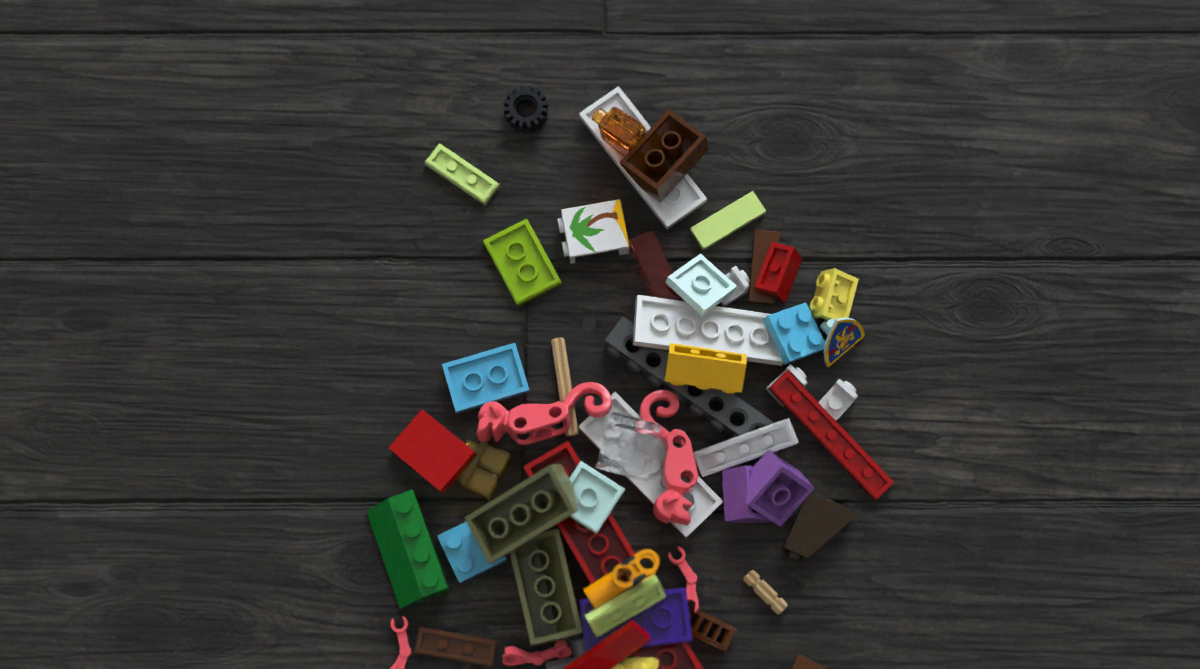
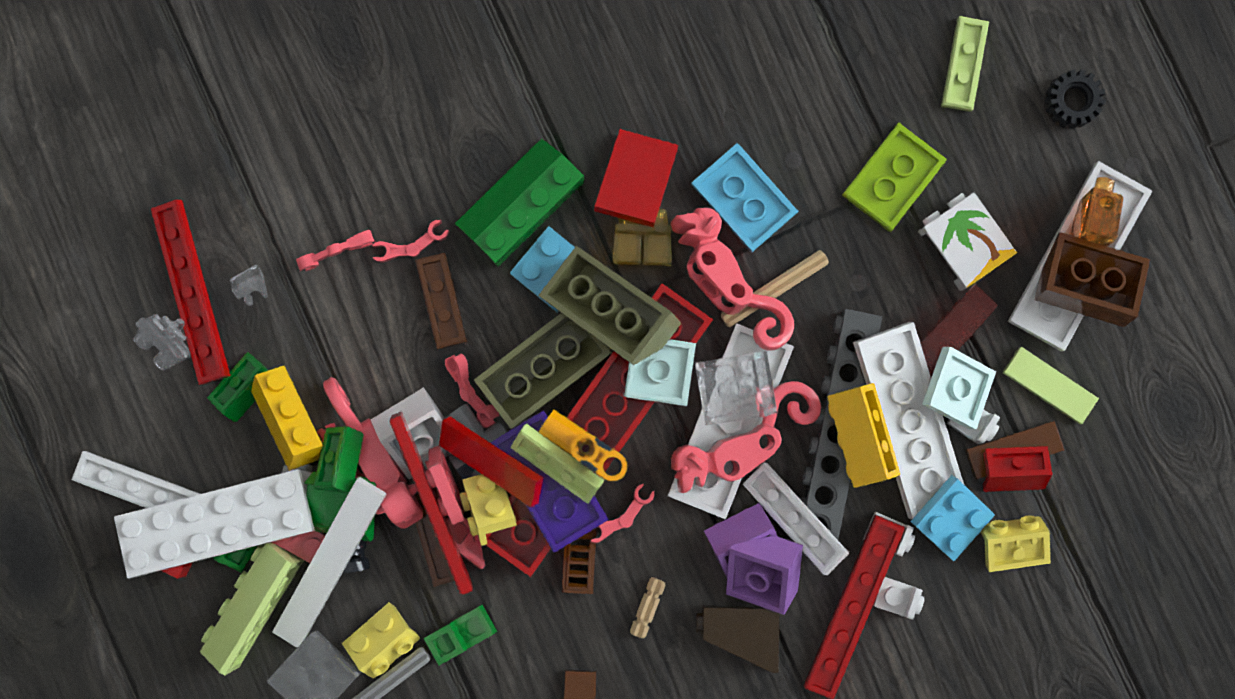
camera: 65 degrees right, 10 degrees up
shield [820,318,865,367] -> none

